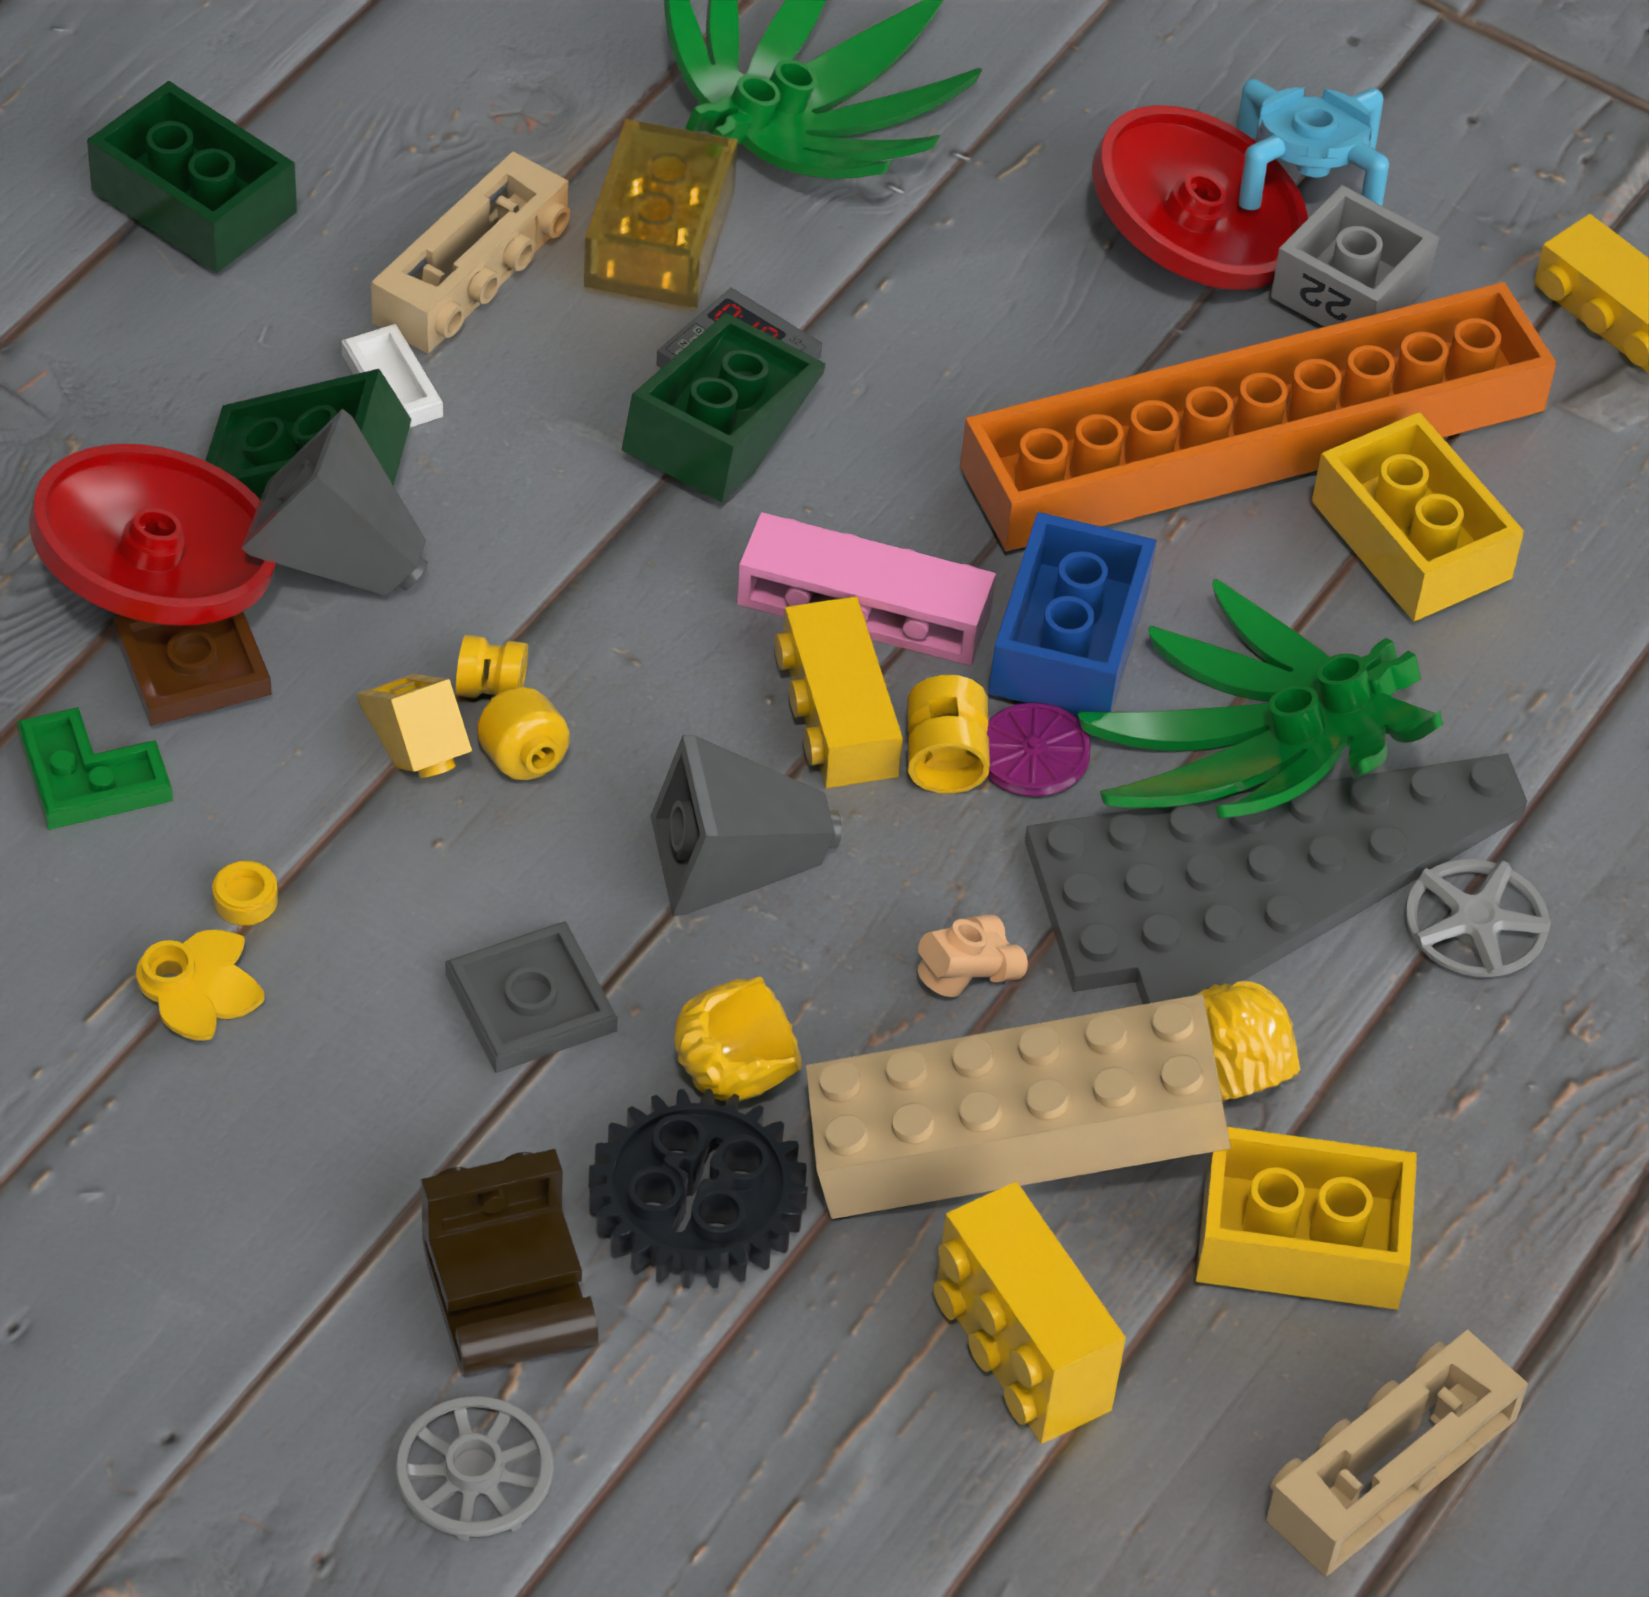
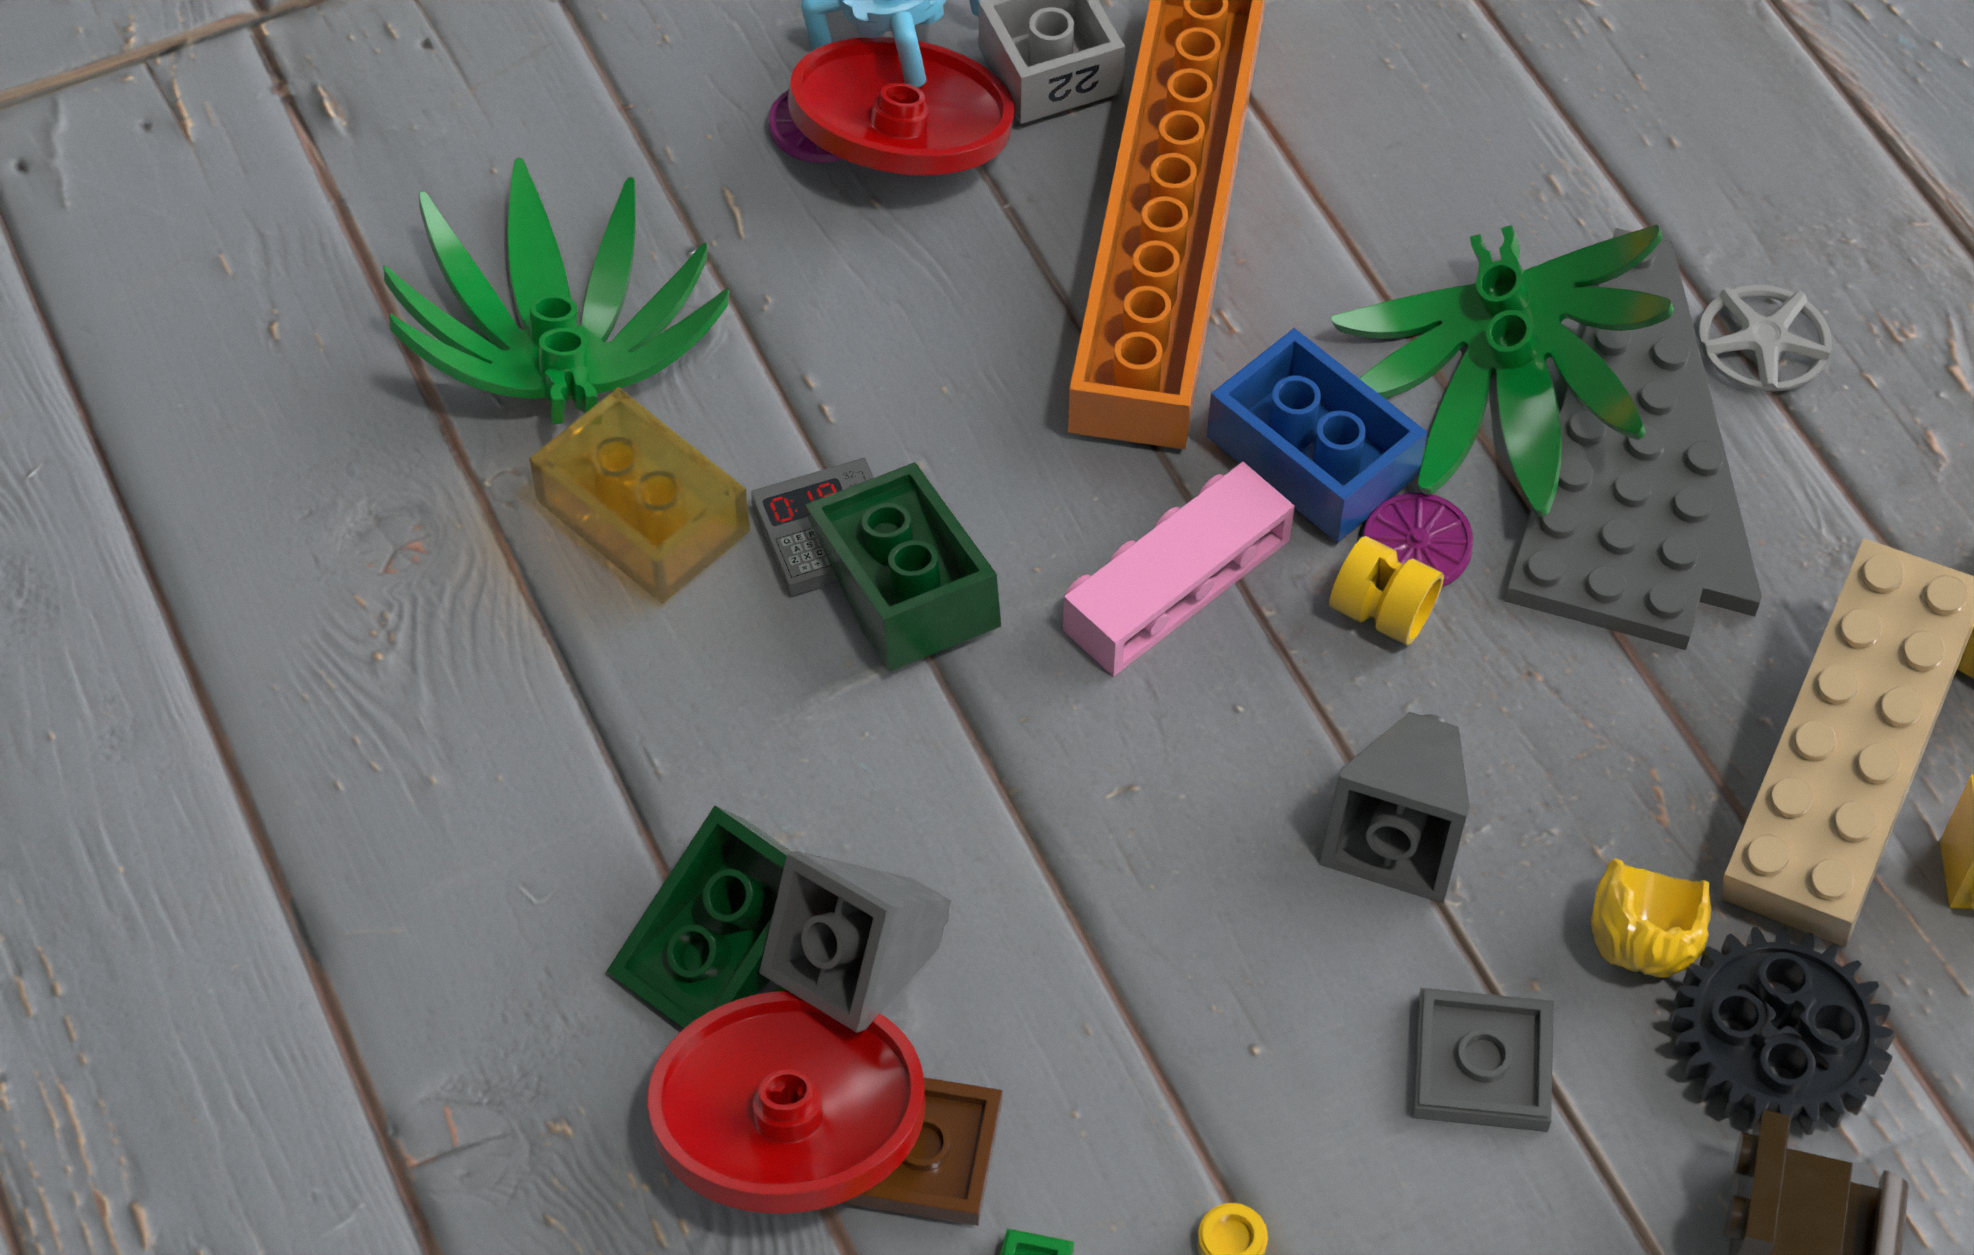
camera: 55 degrees left, 5 degrees up
dark green brick [87,80,297,273] -> none
white tile [341,324,443,428] -> none
yellow slope [356,674,472,778] -> none
tan brick [371,151,571,354] -> none
yellow wheel [456,634,528,698] -> none
yellow head [477,687,570,781] -> none
yellow brick [774,596,903,789] -> none
light nougat plate [917,915,1028,997] -> none
yellow hair [1196,980,1300,1101] -> none
yellow brick [1312,412,1524,622] -> none

